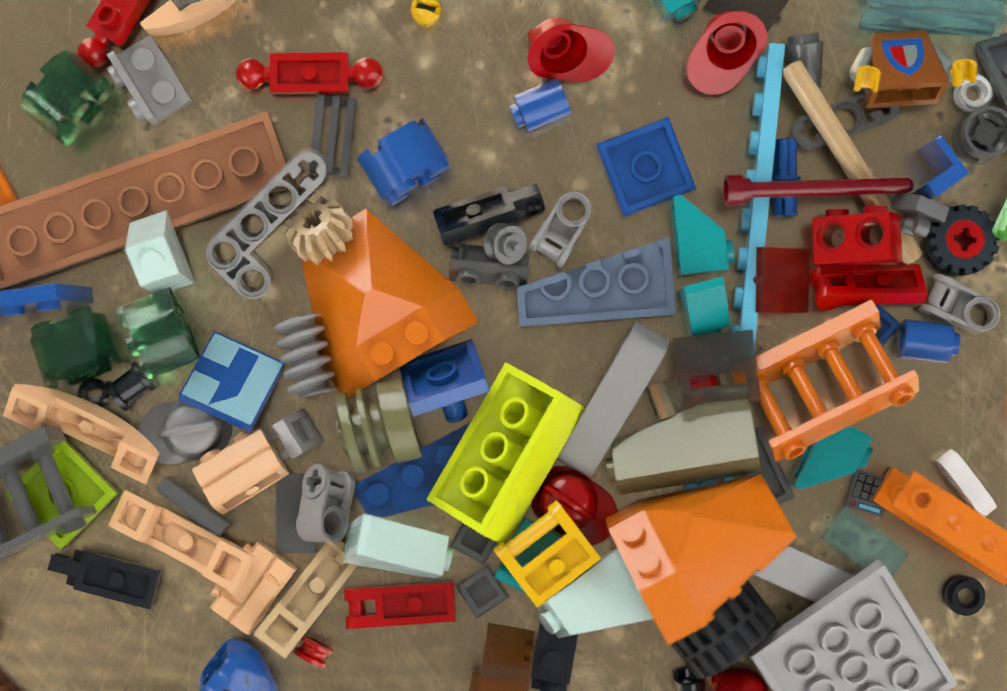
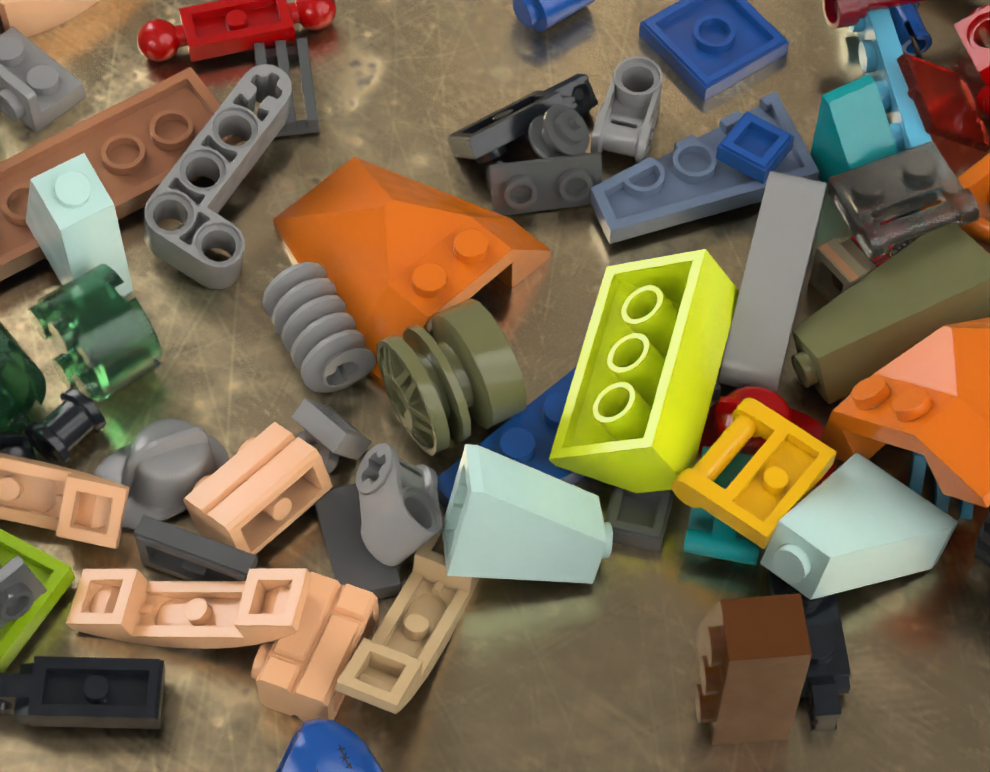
camera: 15 degrees left, 30 degrees down
tile [178,331,285,433] -> none
tan gear [285,196,354,265] -> none
red bush [293,634,334,668] -> none
red plate [343,581,456,629] -> none
blue brick [357,118,450,207] -> none
blue tile [399,339,490,422] -> none
dark grey tile [455,564,509,619] -> none
teal slope [670,195,734,277] -> none
none -> blue tile [716,111,794,184]

